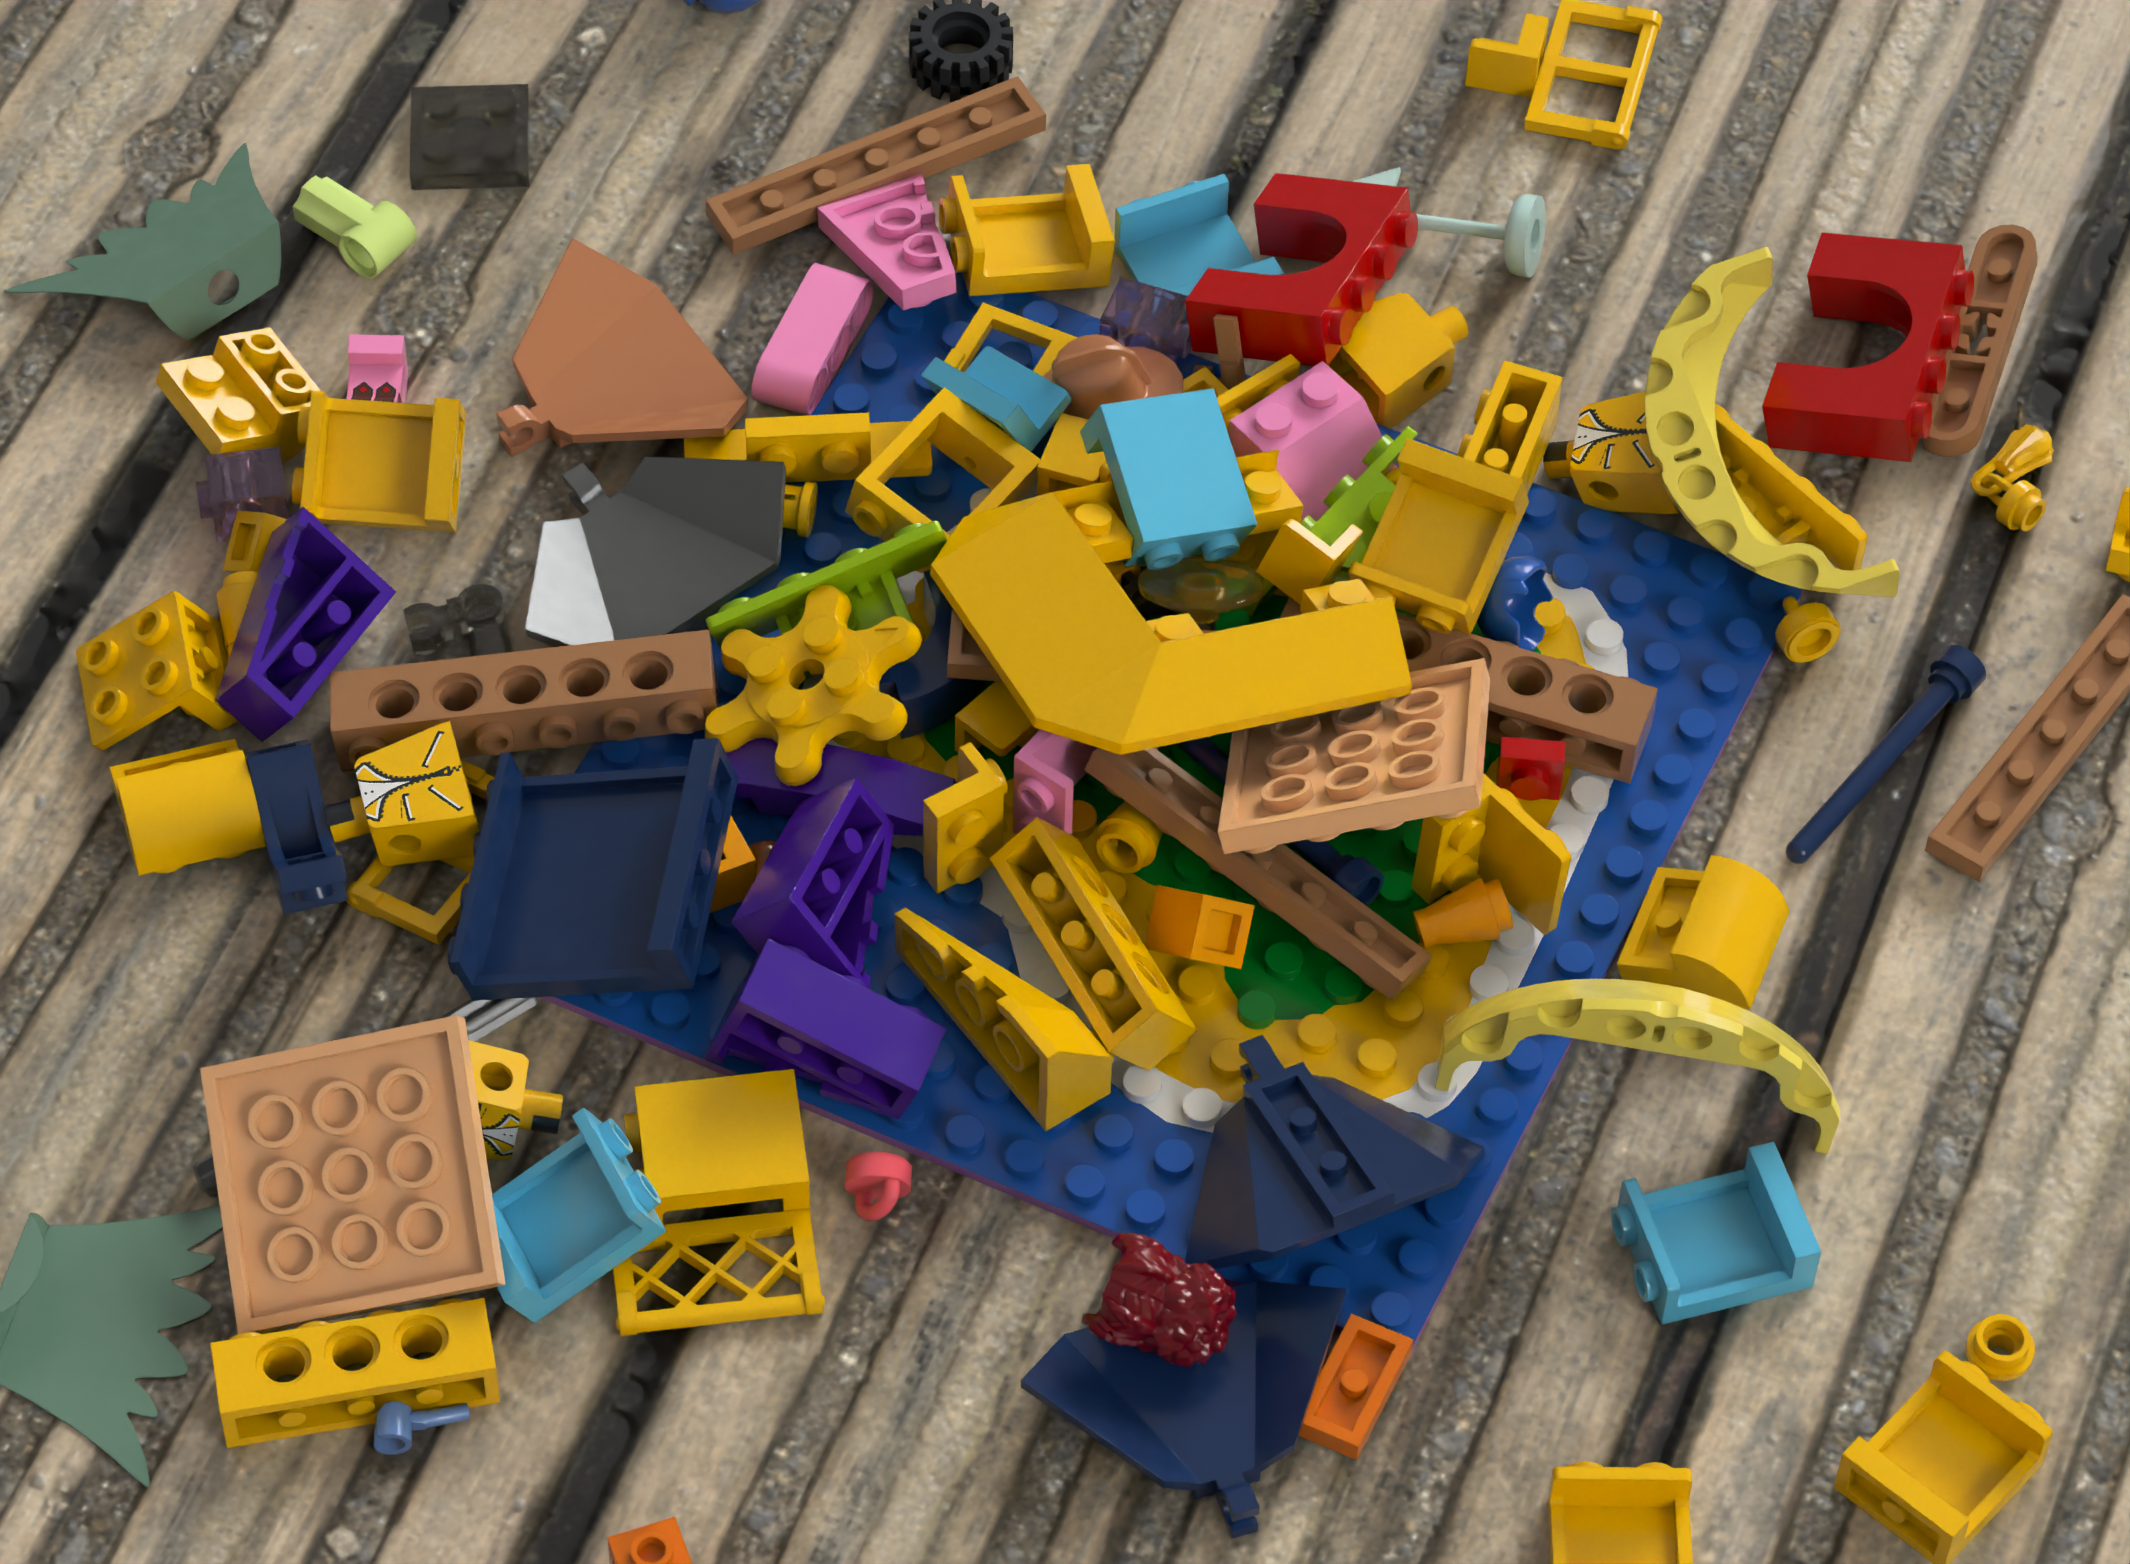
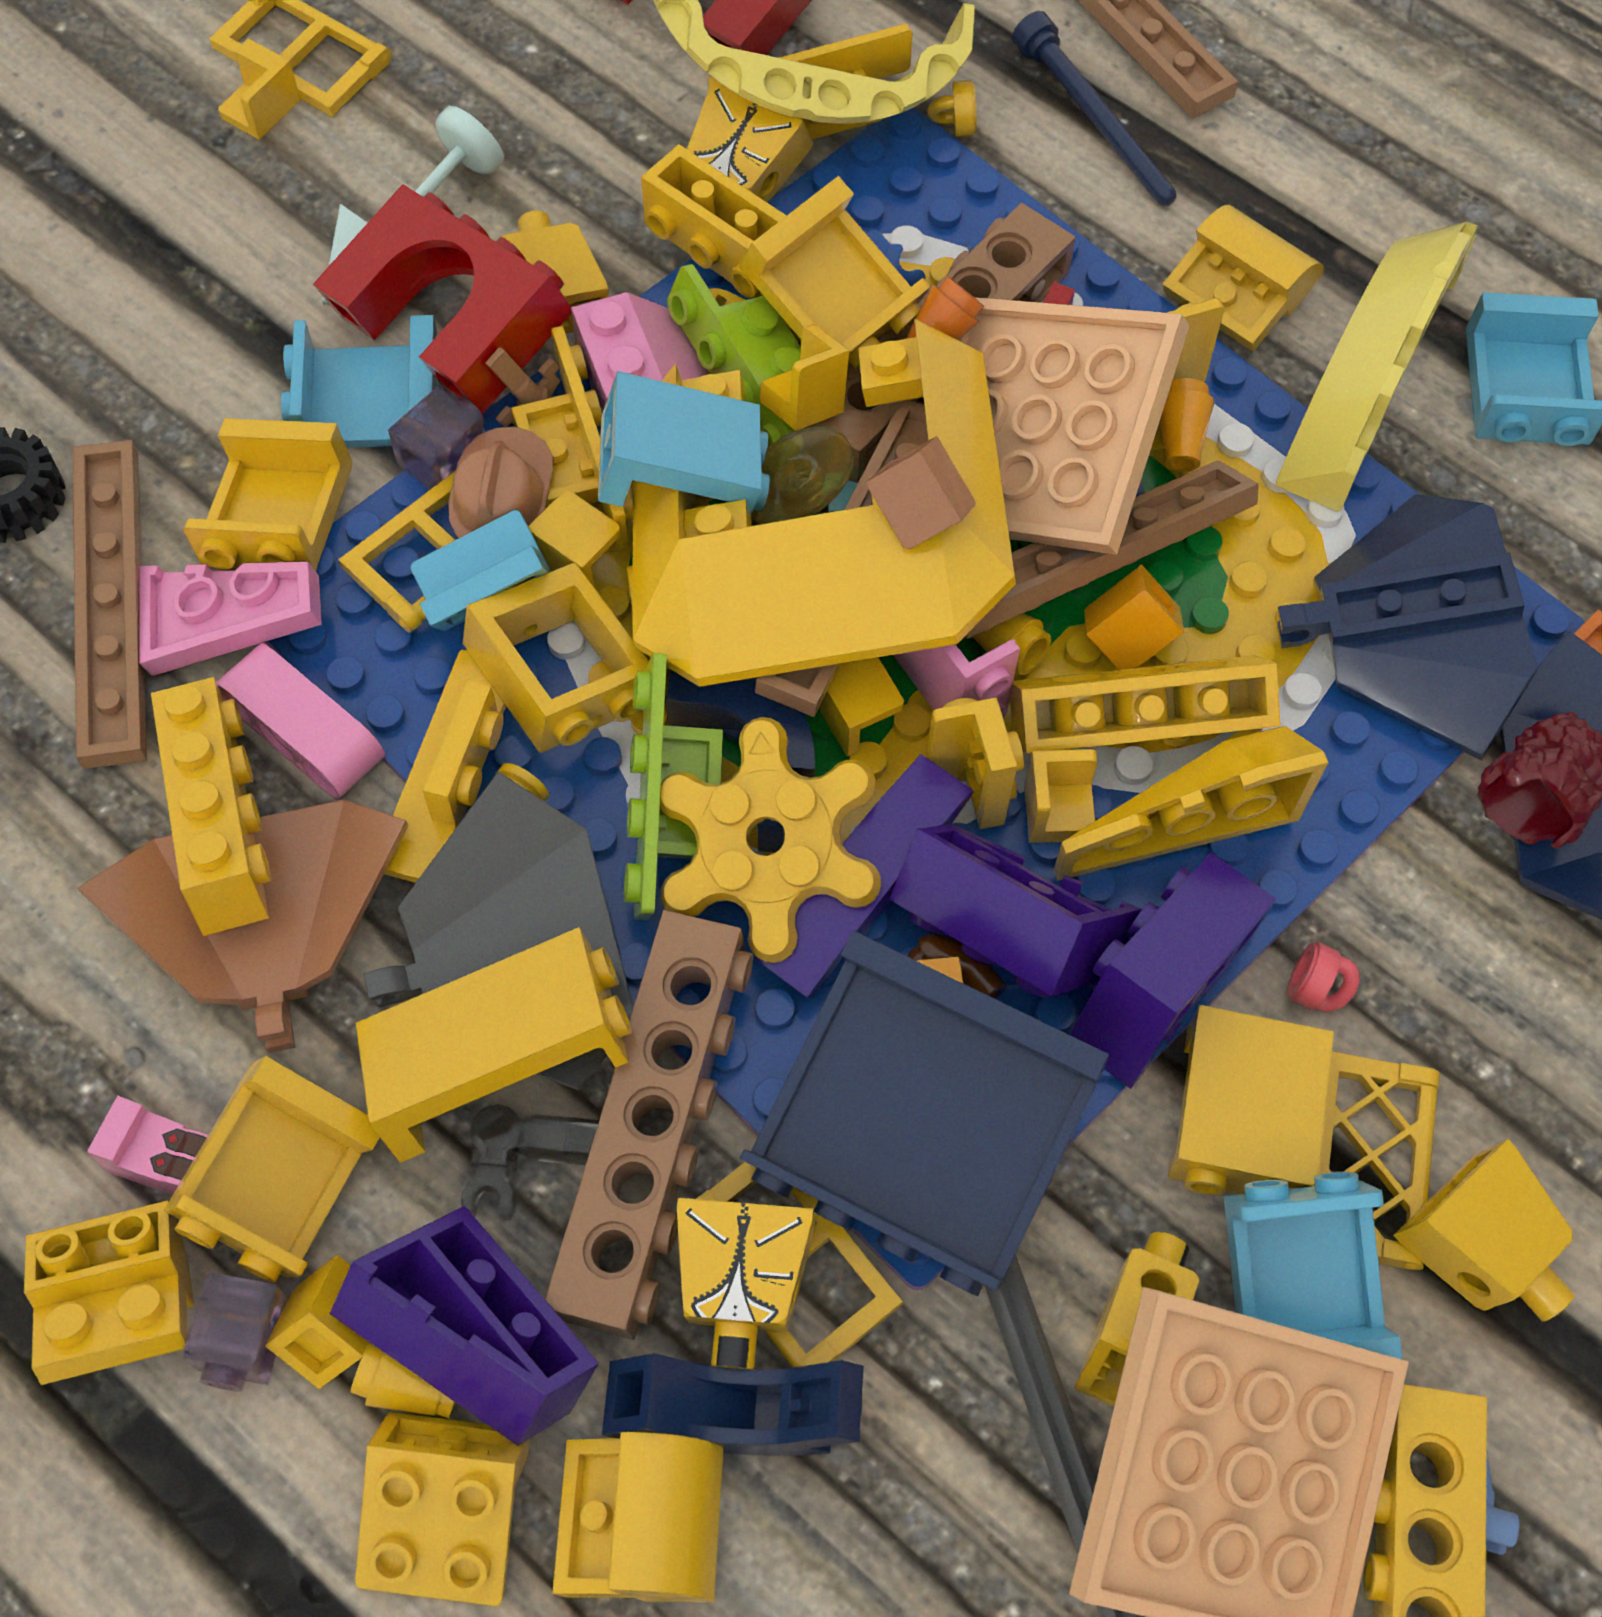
camera: 70 degrees left, 10 degrees up
none -> yellow brick [151,677,272,936]
none -> yellow panel [356,927,632,1163]
none -> nougat panel [865,436,976,549]
none -> orange cone [906,276,984,340]
none -> yellow panel [1024,749,1098,843]
none -> yellow torso [1393,1139,1575,1322]

